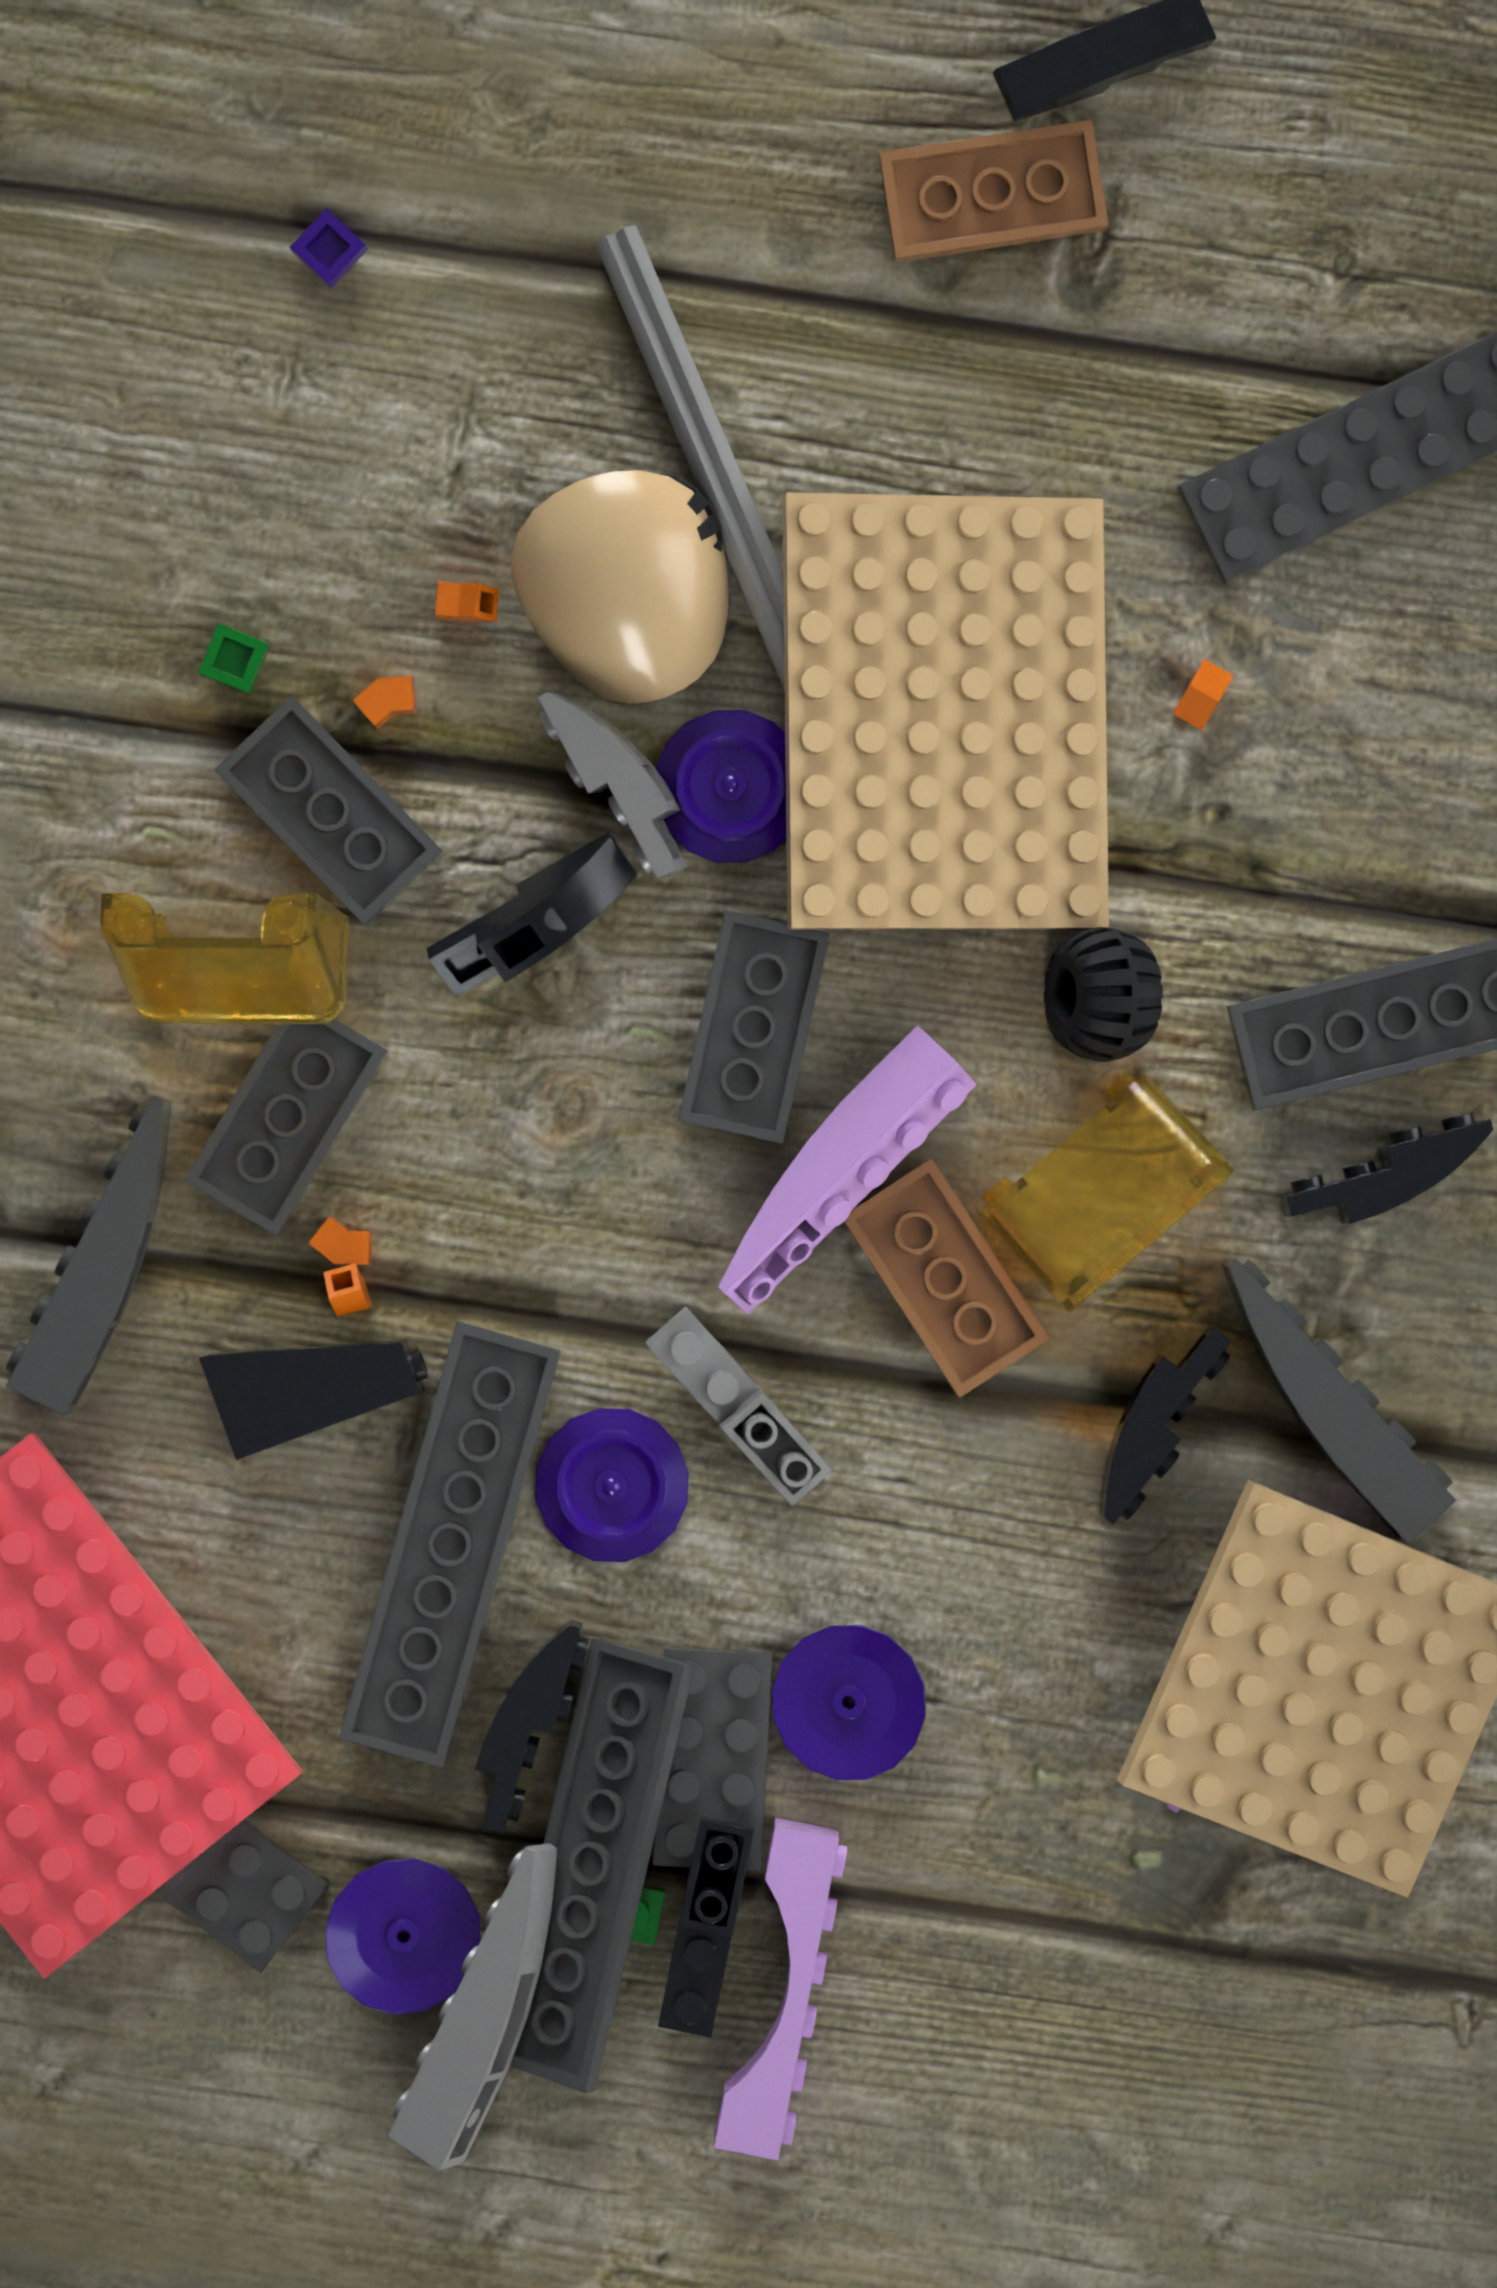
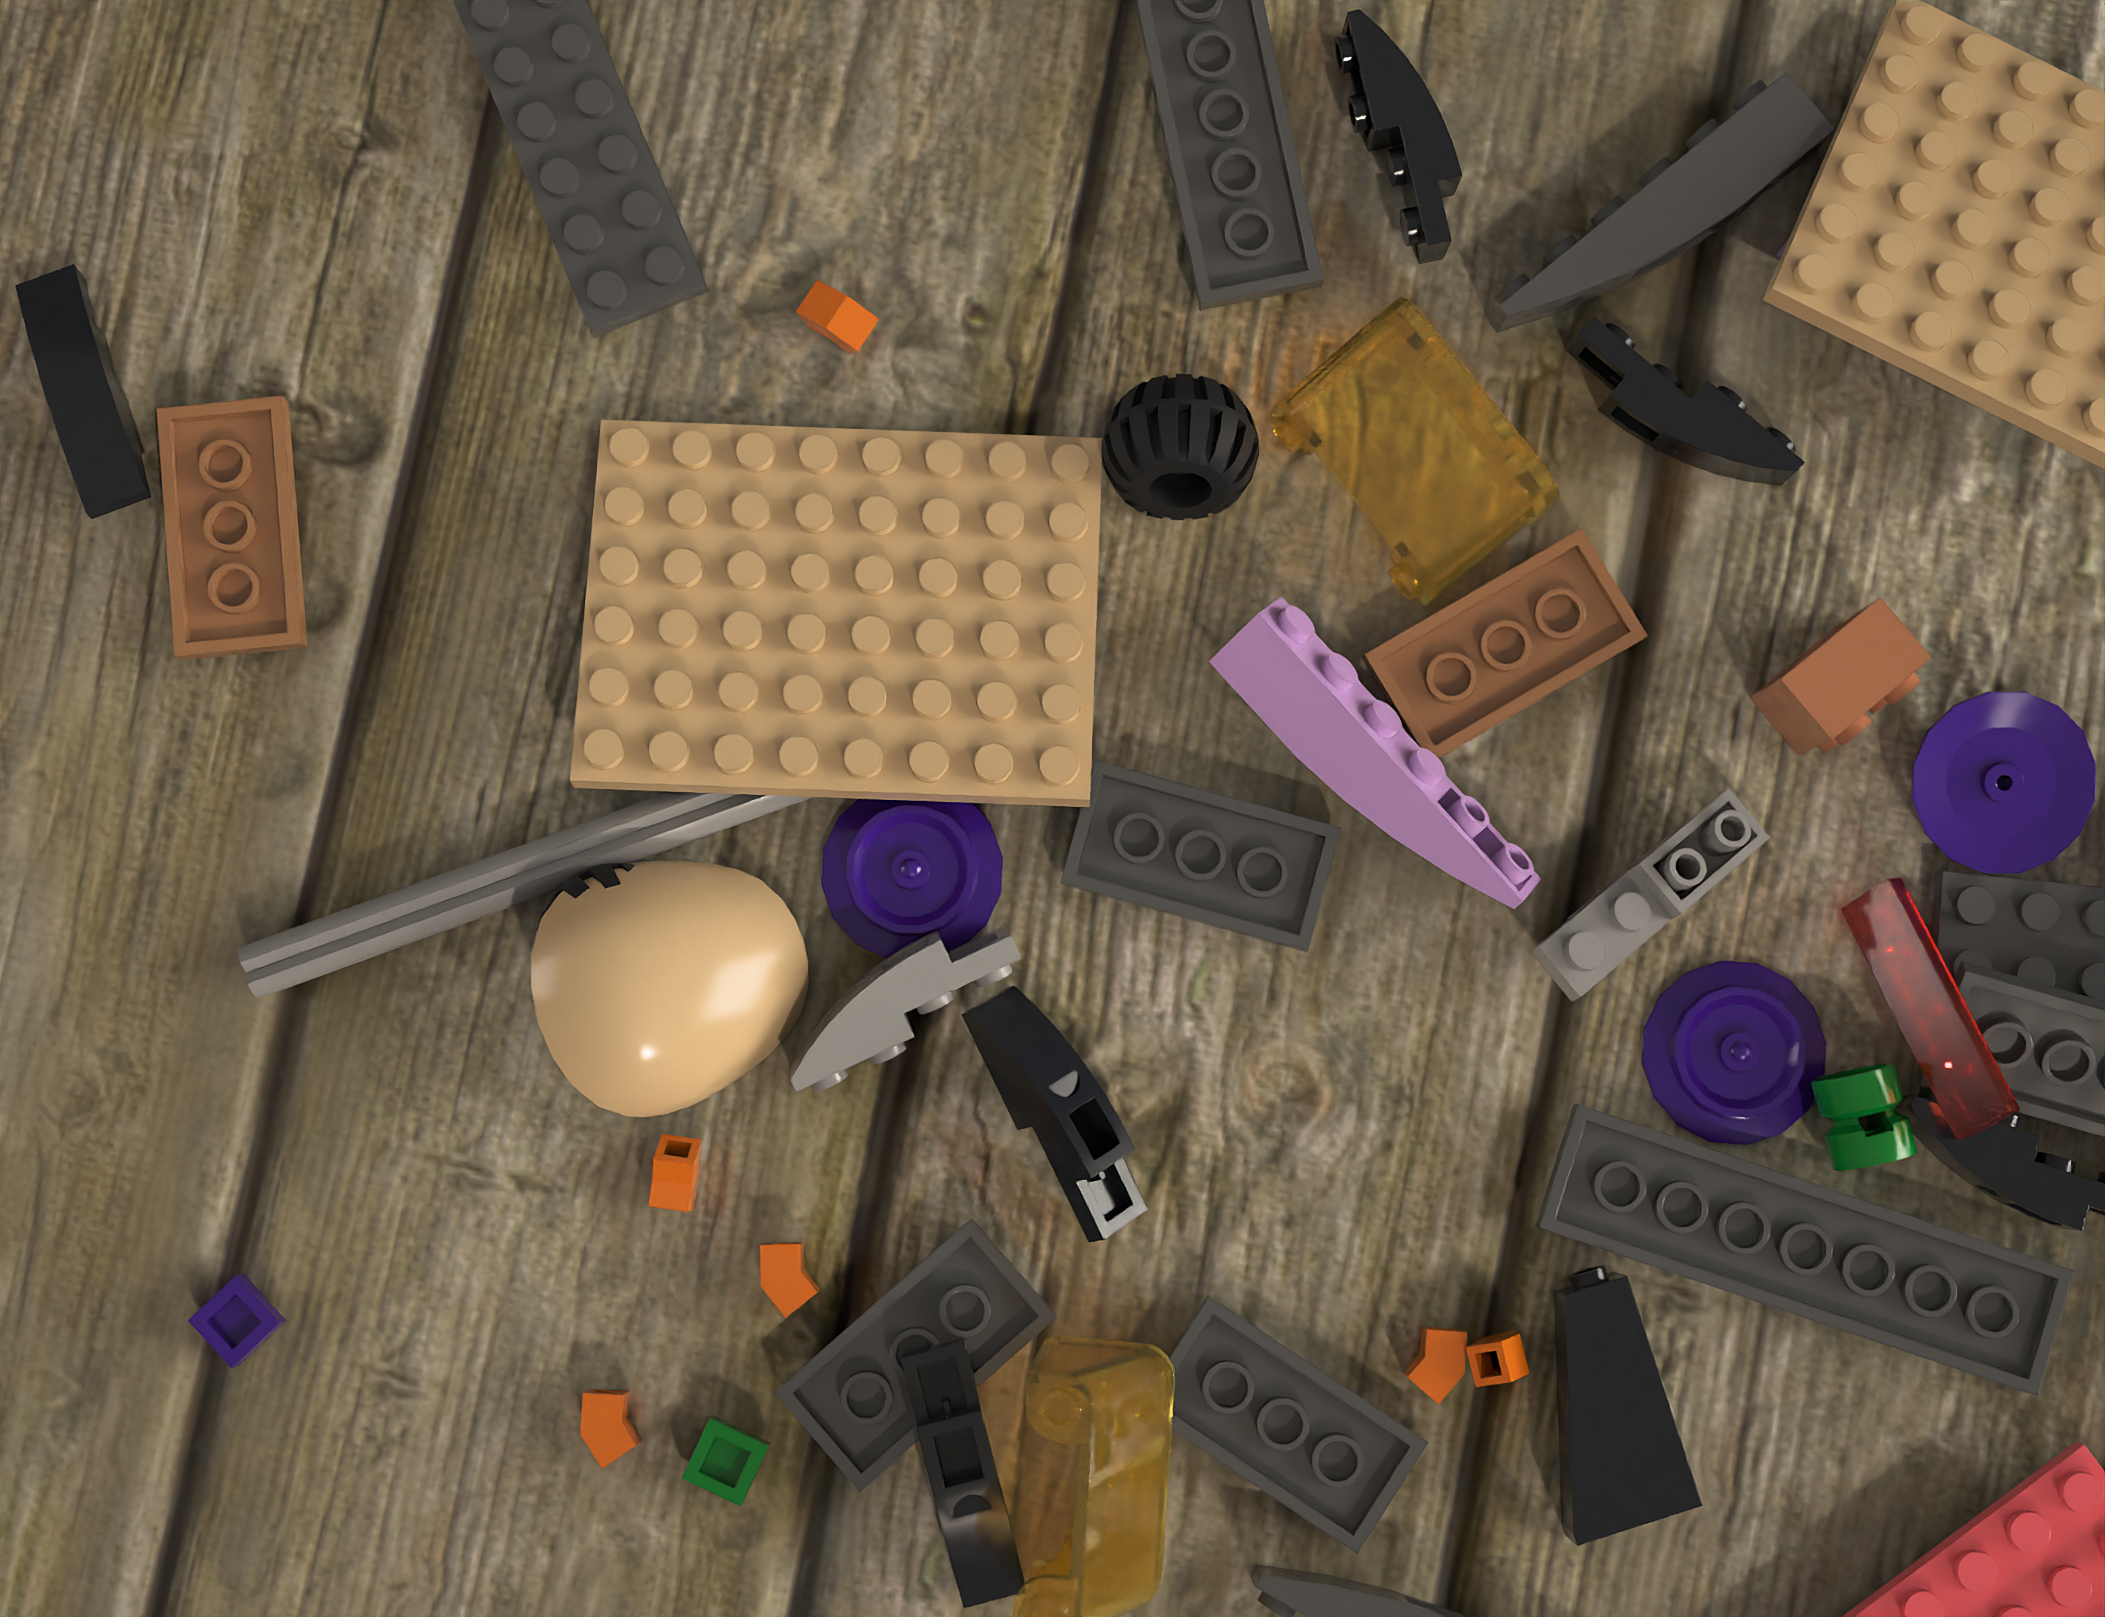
camera: 90 degrees left, 5 degrees down
none -> orange piece [580,1389,642,1469]
none -> black slope [901,1338,1027,1608]
none -> nougat brick [1749,597,1932,756]
none -> green wheel [1810,1063,1918,1171]
none -> clear red tile [1841,877,2021,1140]

